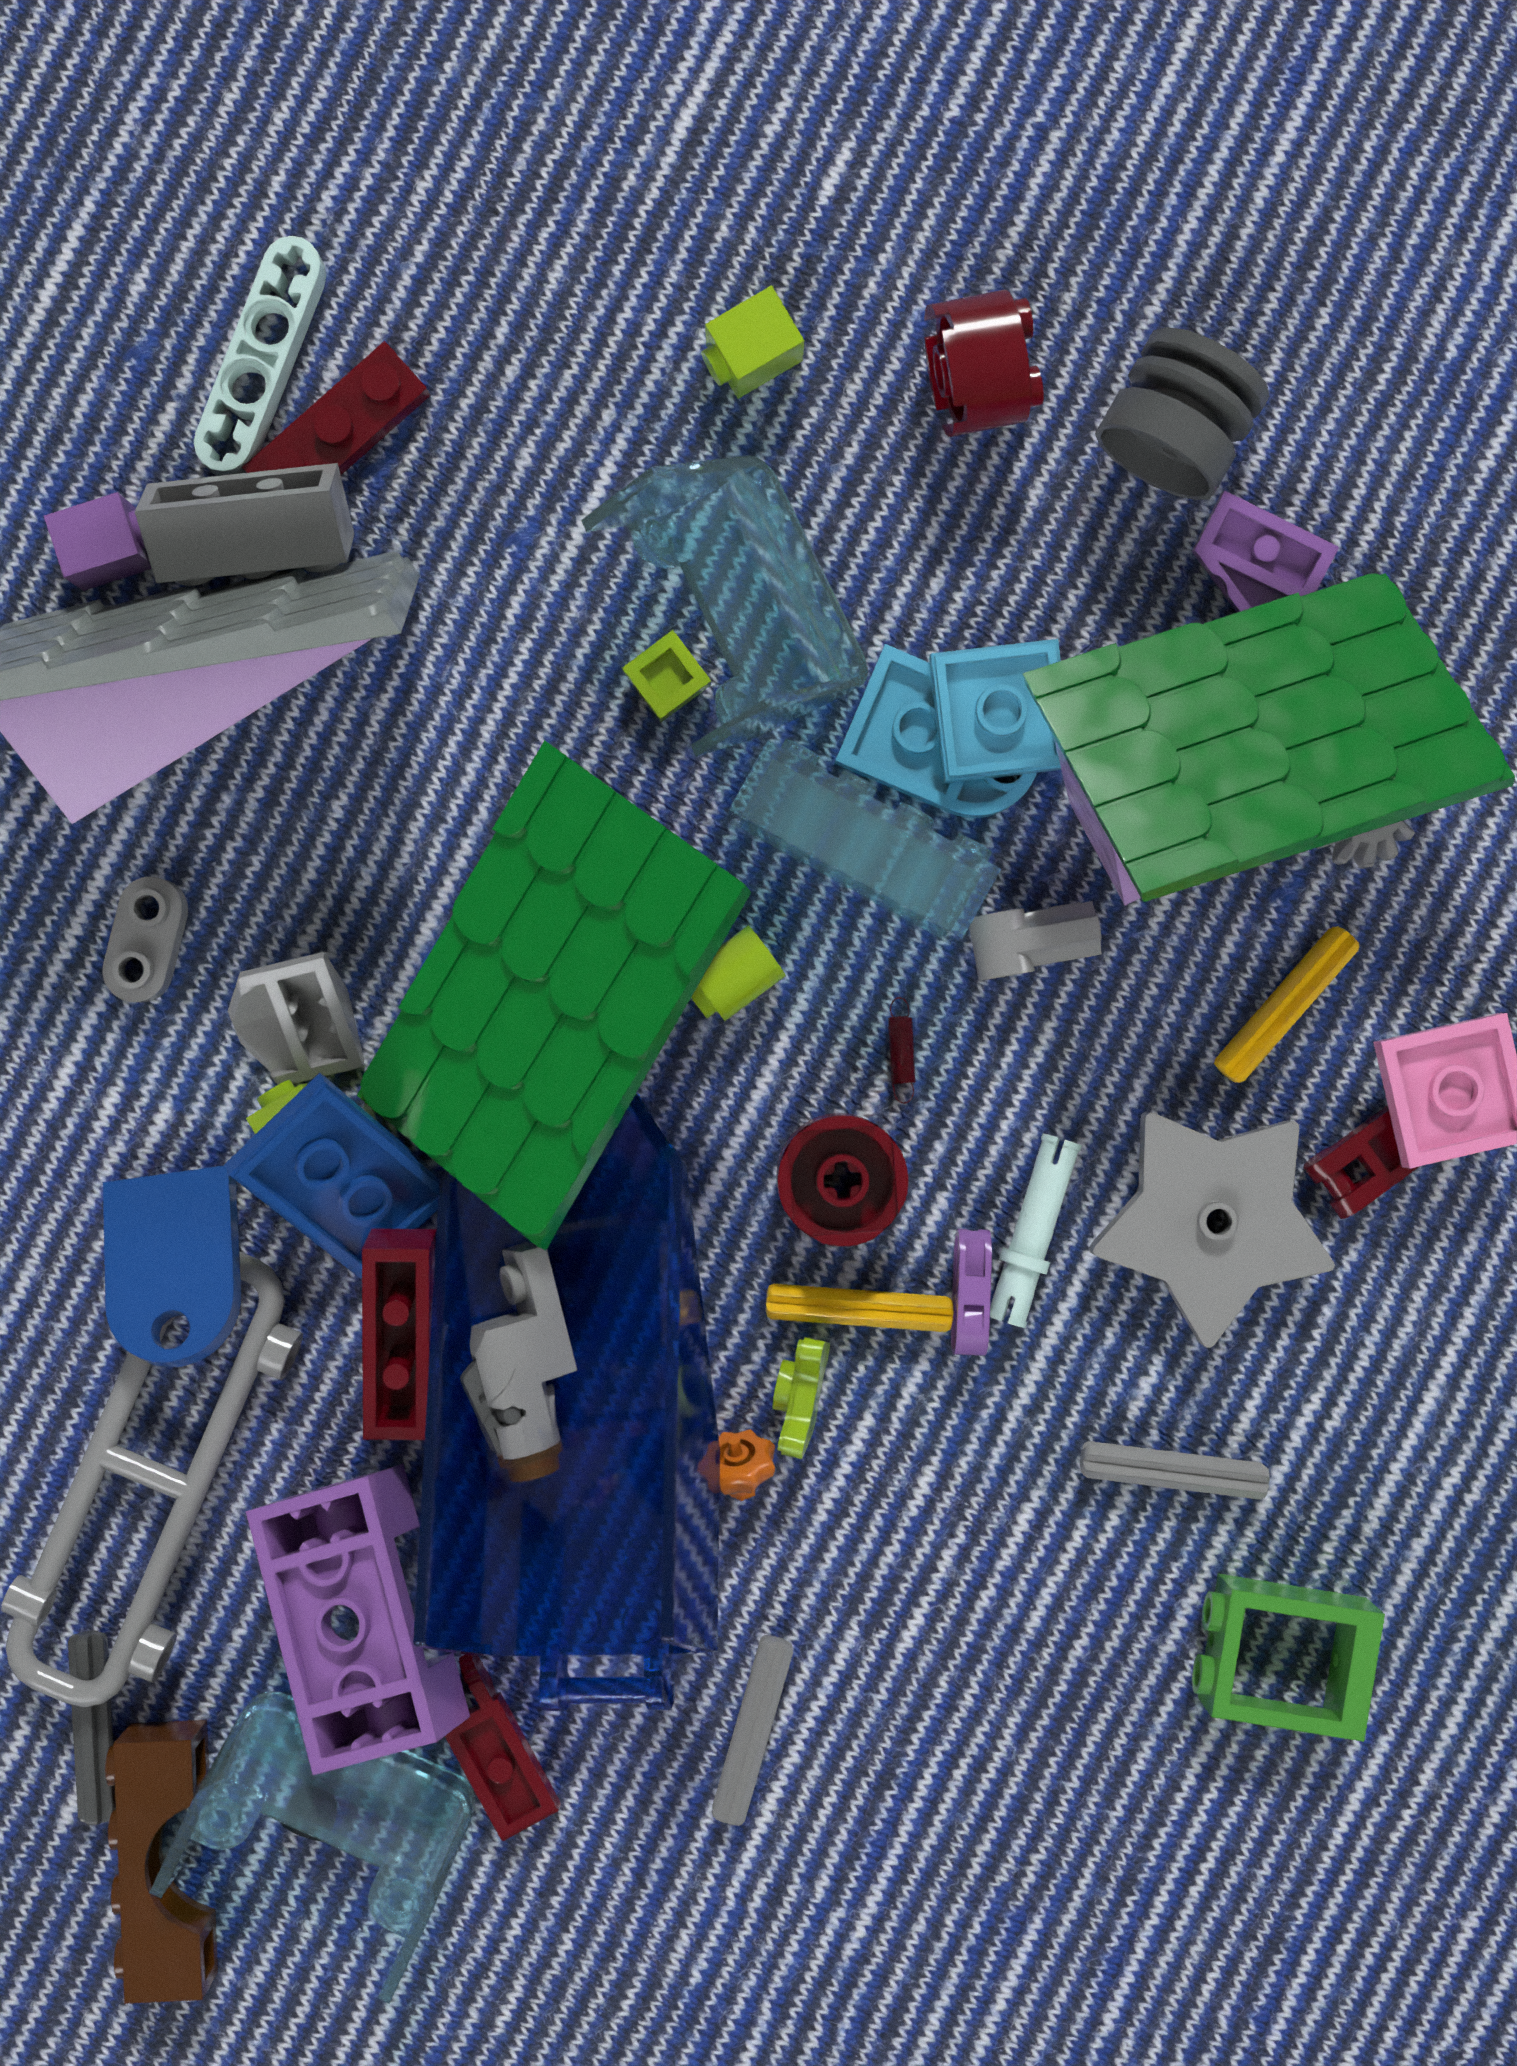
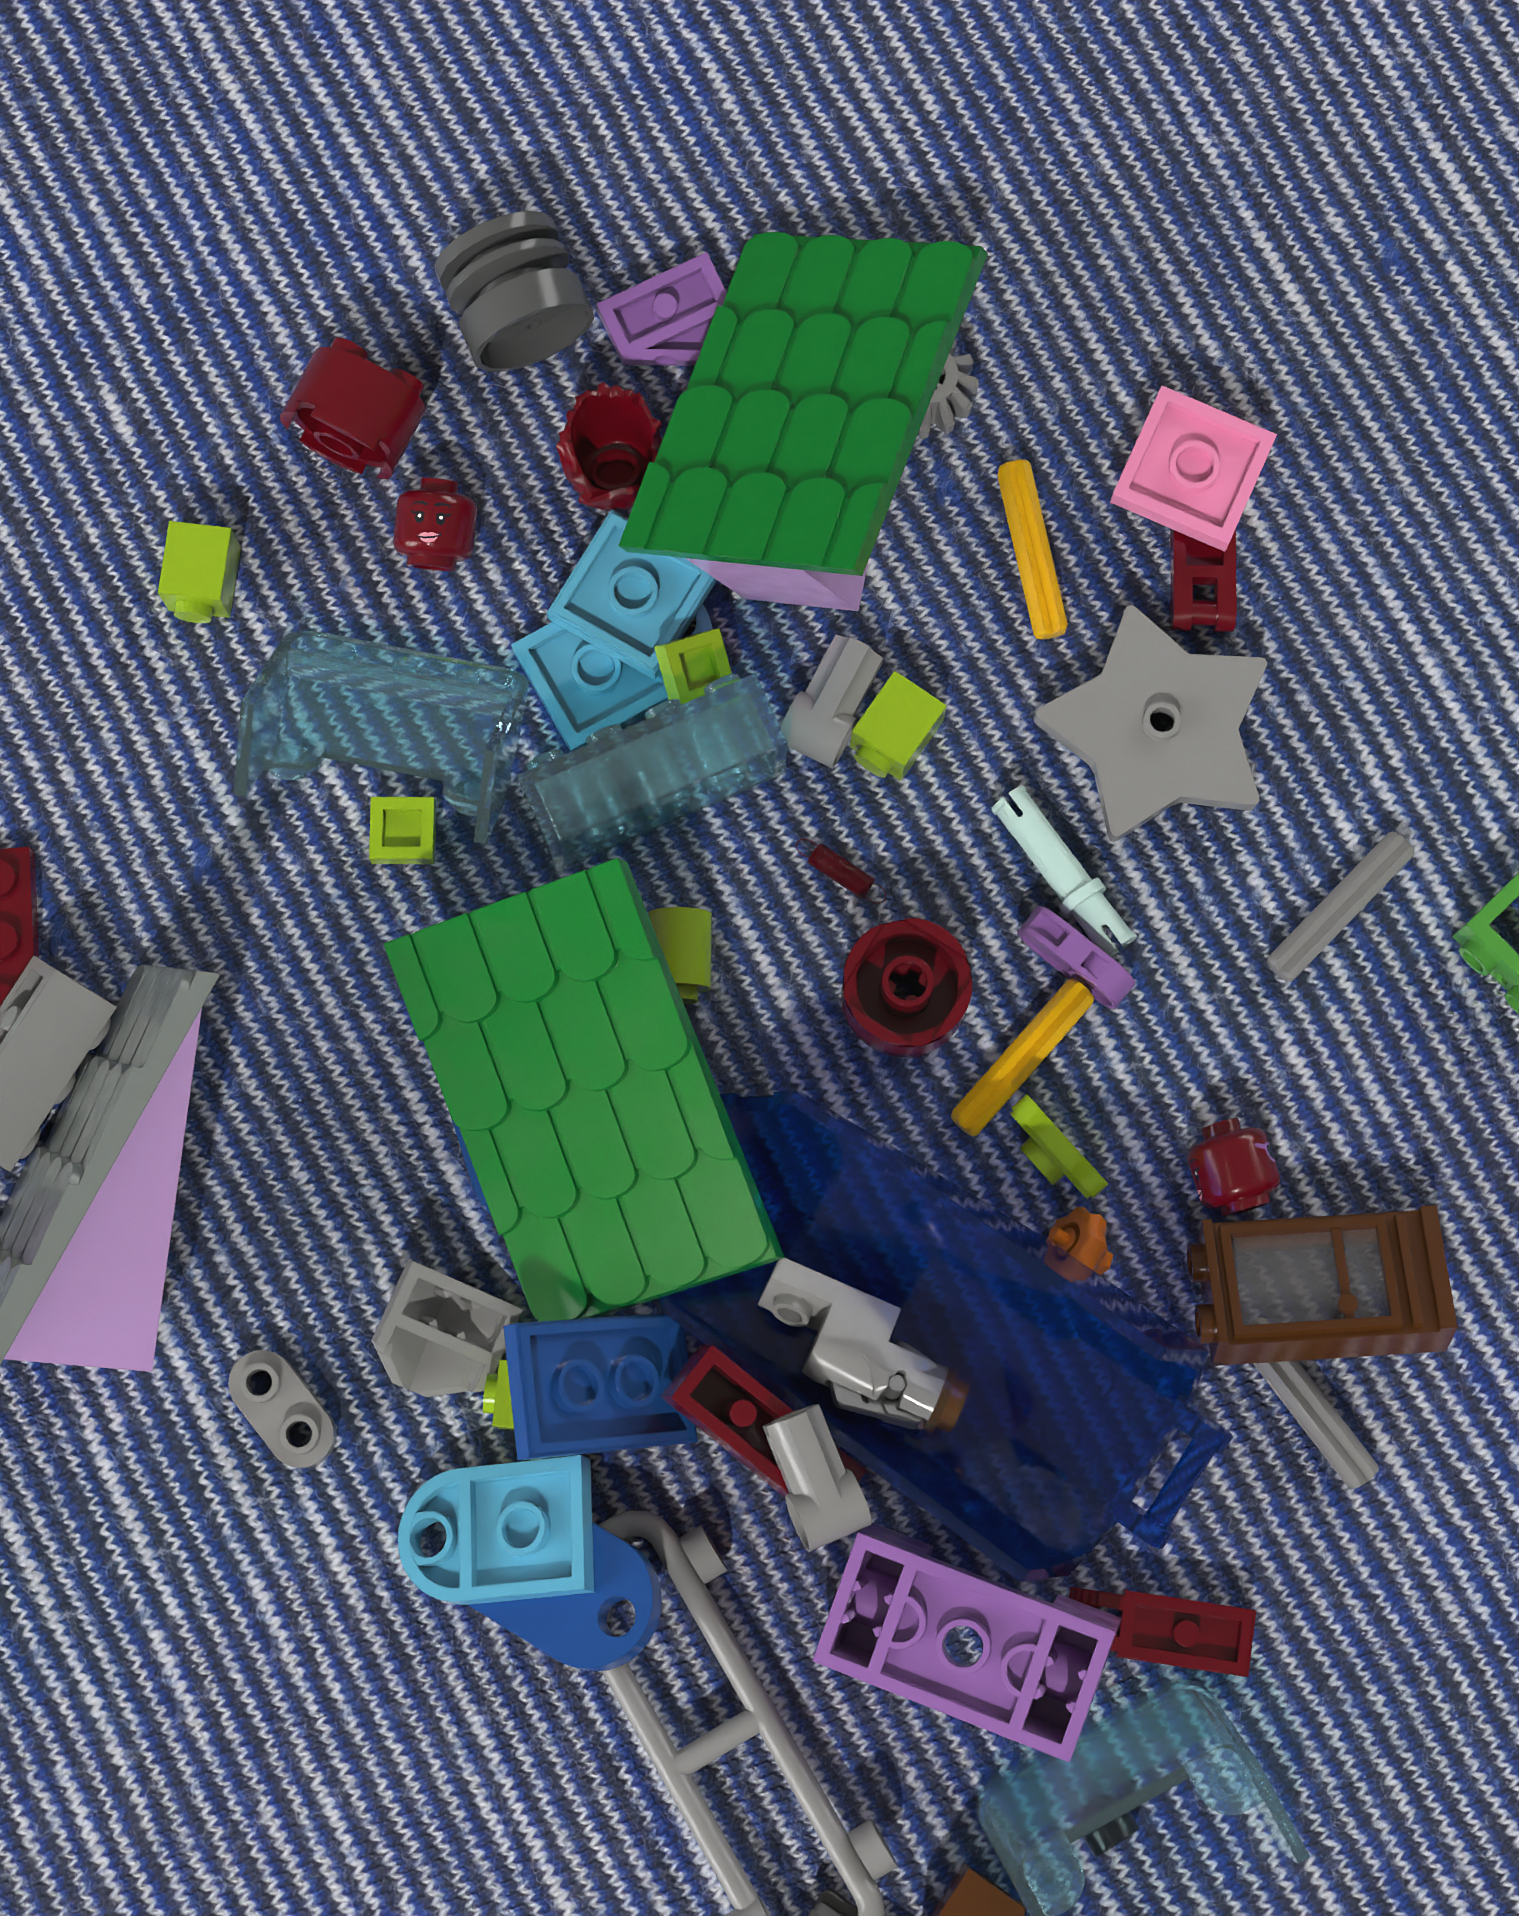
camera: 50 degrees left, 10 degrees down
none -> dark red head [393,478,477,571]
none -> medium azure tile [398,1455,594,1605]
none -> dark red hair [556,382,663,511]
none -> lime plate [654,628,736,707]
none -> light grey piece [763,1404,872,1552]
none -> lime brick [850,671,947,781]
none -> dark red head [1187,1118,1280,1217]
none -> reddish brown door [1187,1205,1458,1366]

